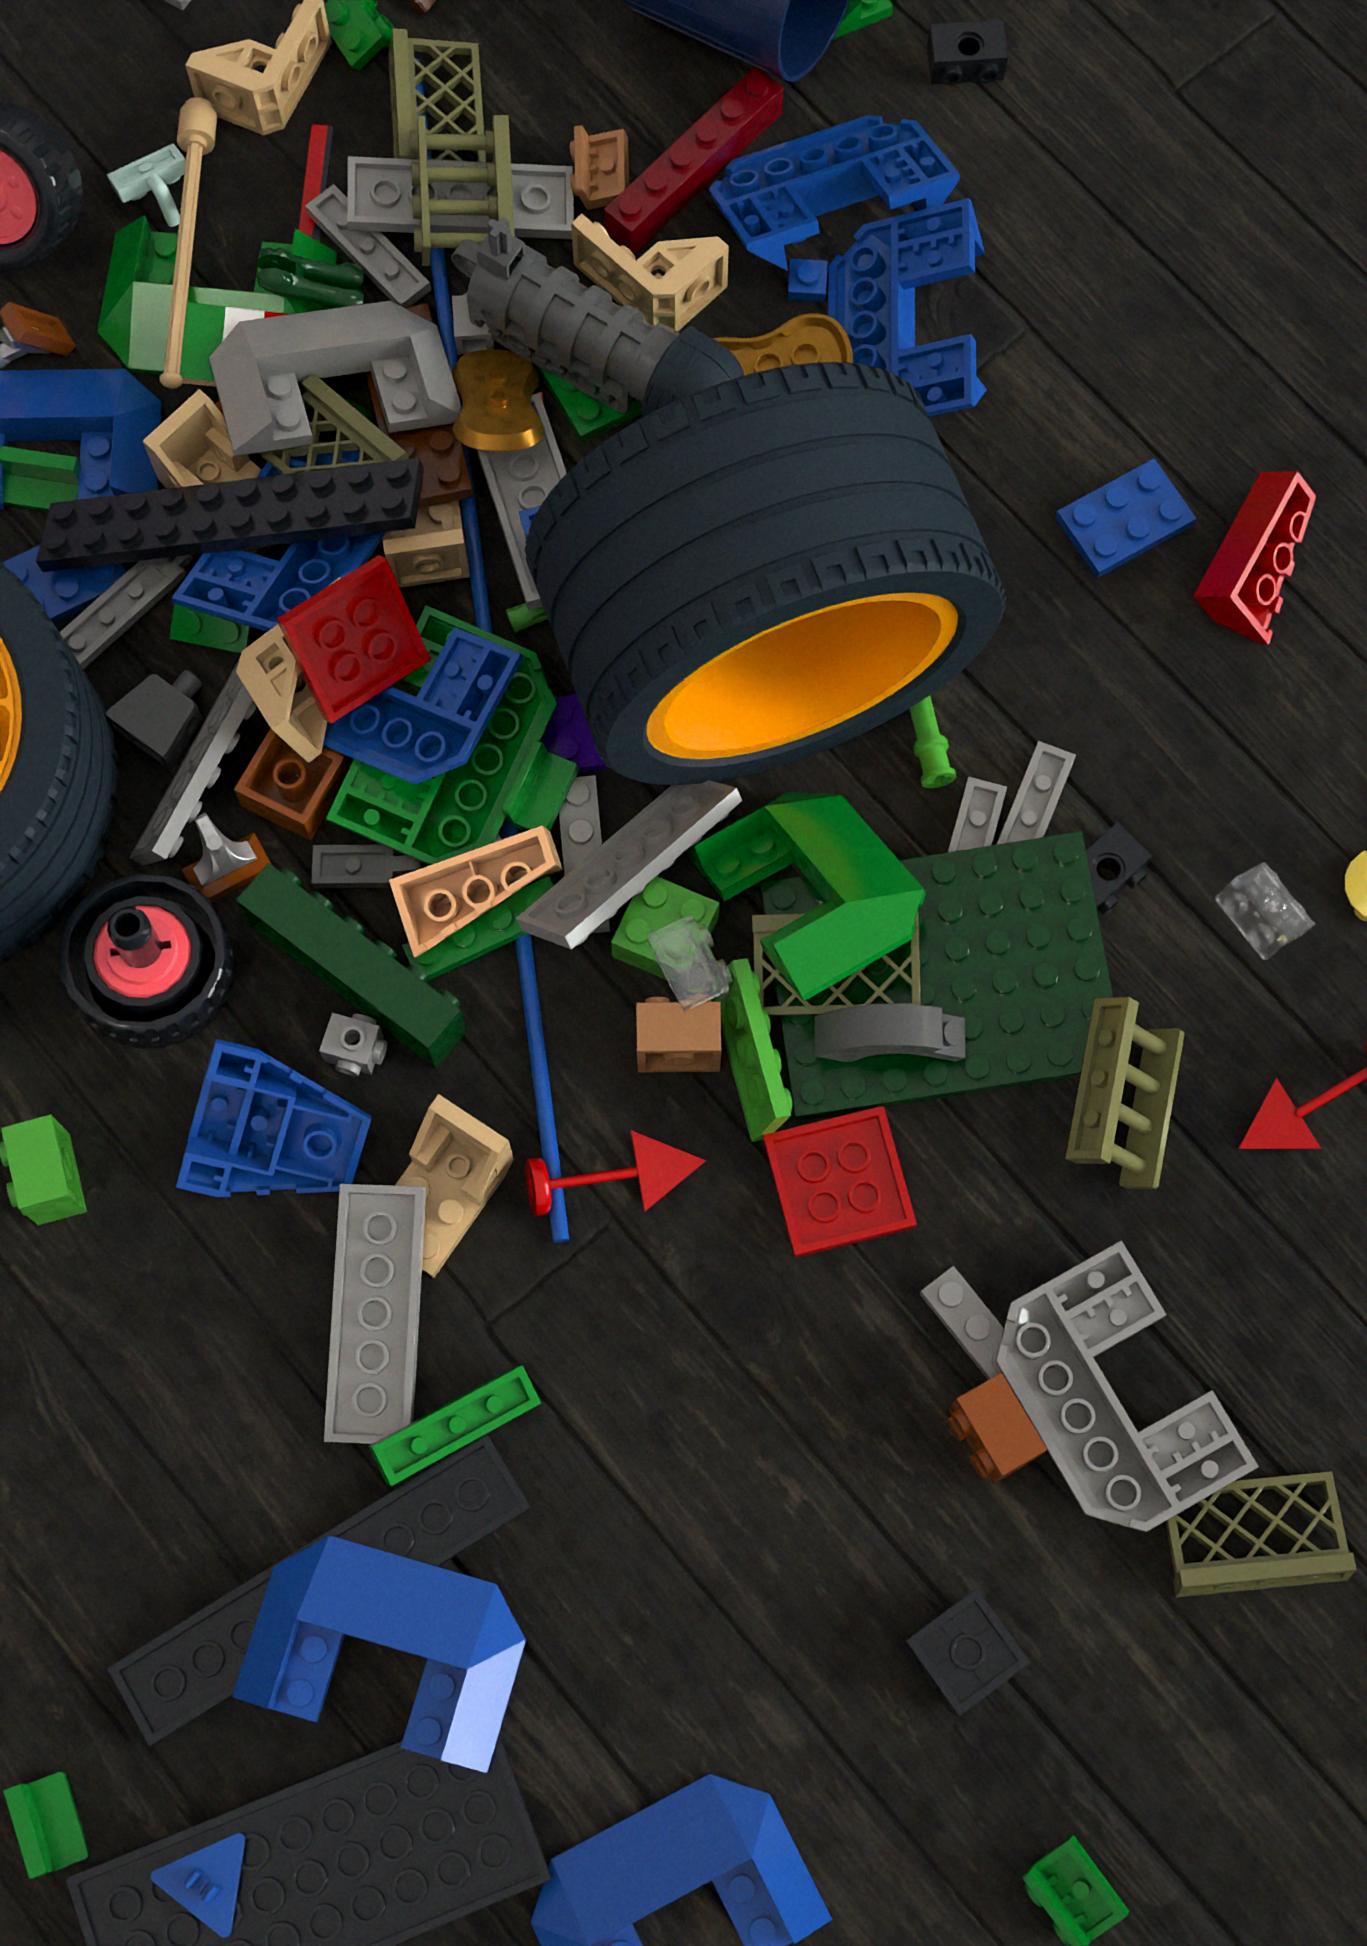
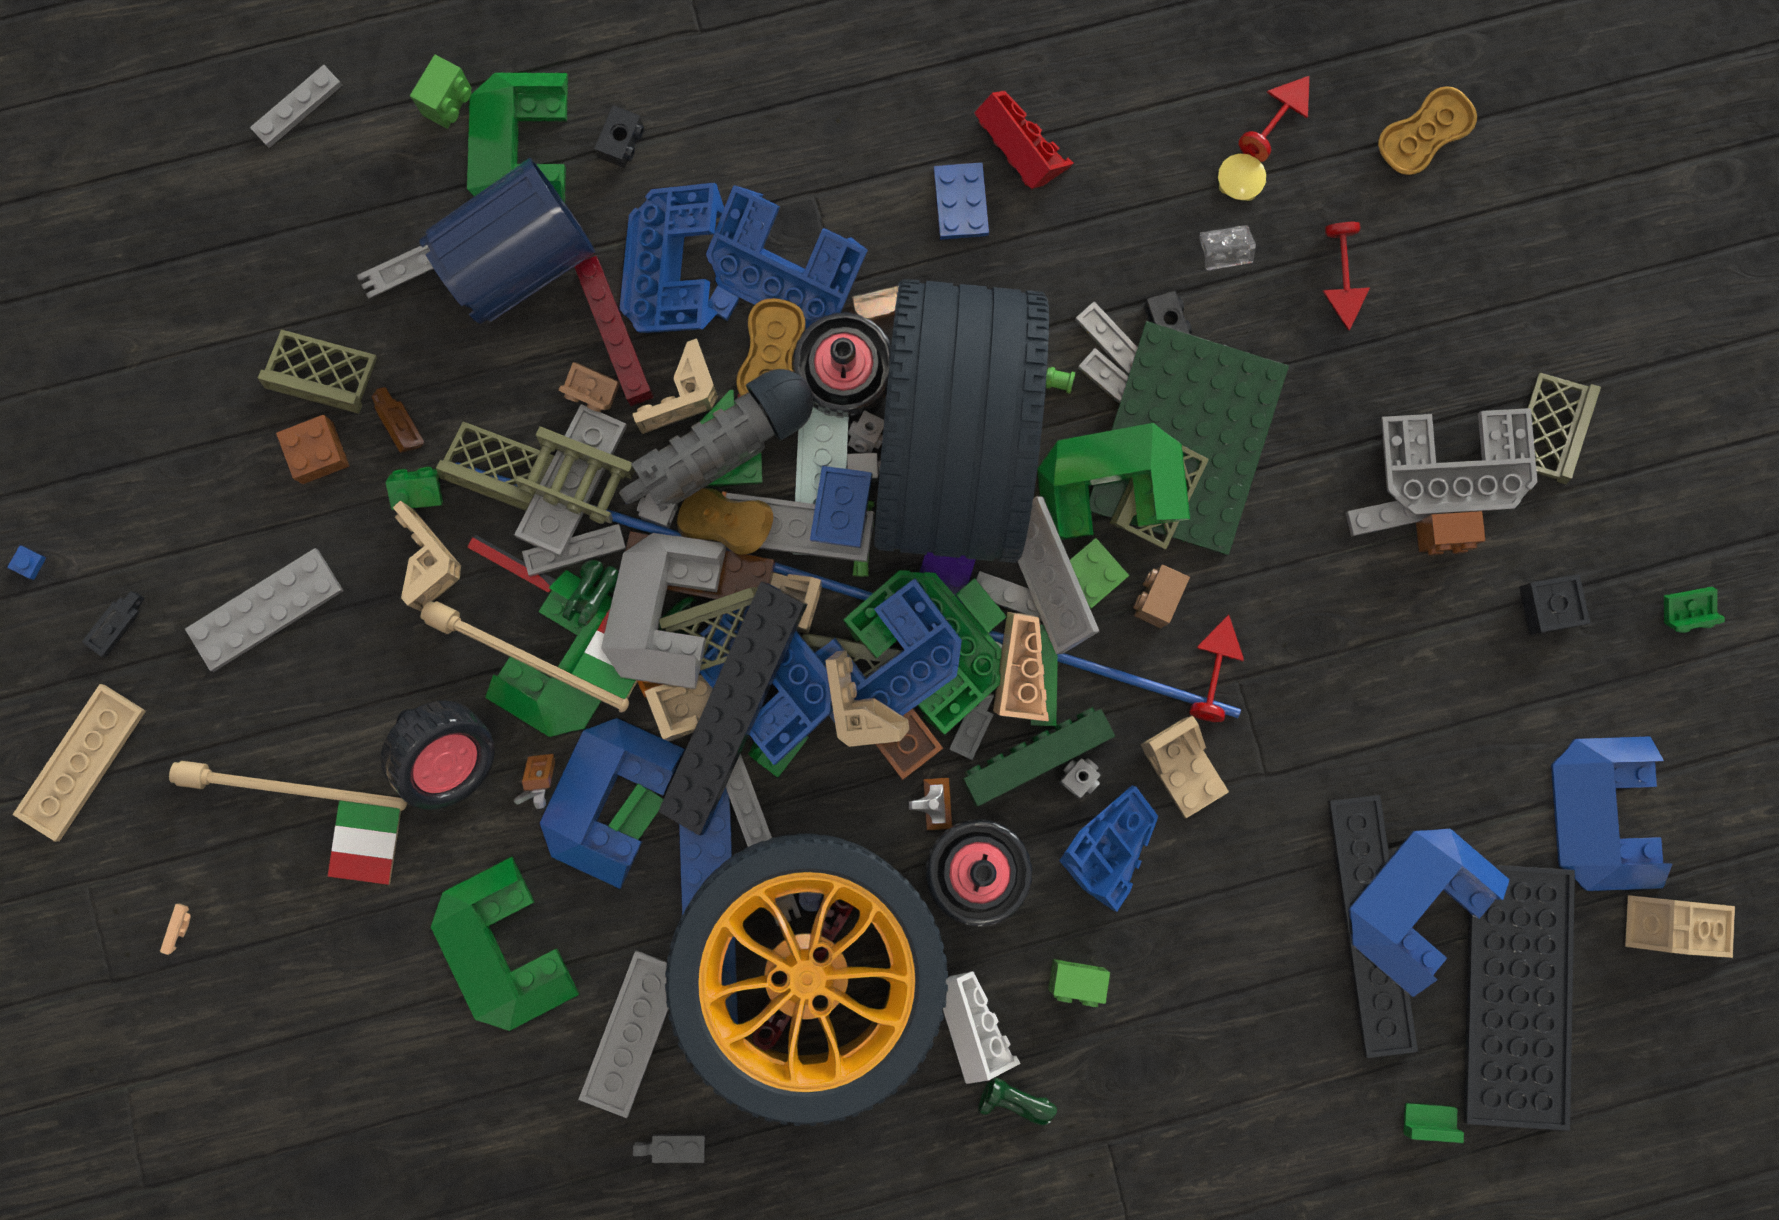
camera: 70 degrees left, 10 degrees up
dark grey torso [106,670,203,771] -> none
light aqua plate [107,143,186,227] -> none
light grey plate [129,658,257,866] -> none
blue piece [151,1833,246,1938] -> none
red plate [276,555,431,724] -> none
light grey plate [324,1184,427,1444] -> none
green plate [368,1365,541,1486] -> none
clear bracket [647,914,733,1012] -> none
bright green plate [710,958,792,1142] -> none
red plate [763,1106,917,1258] -> none
dark grey arch [815,1004,966,1063] -> none
olive fence [1066,997,1185,1189] -> none

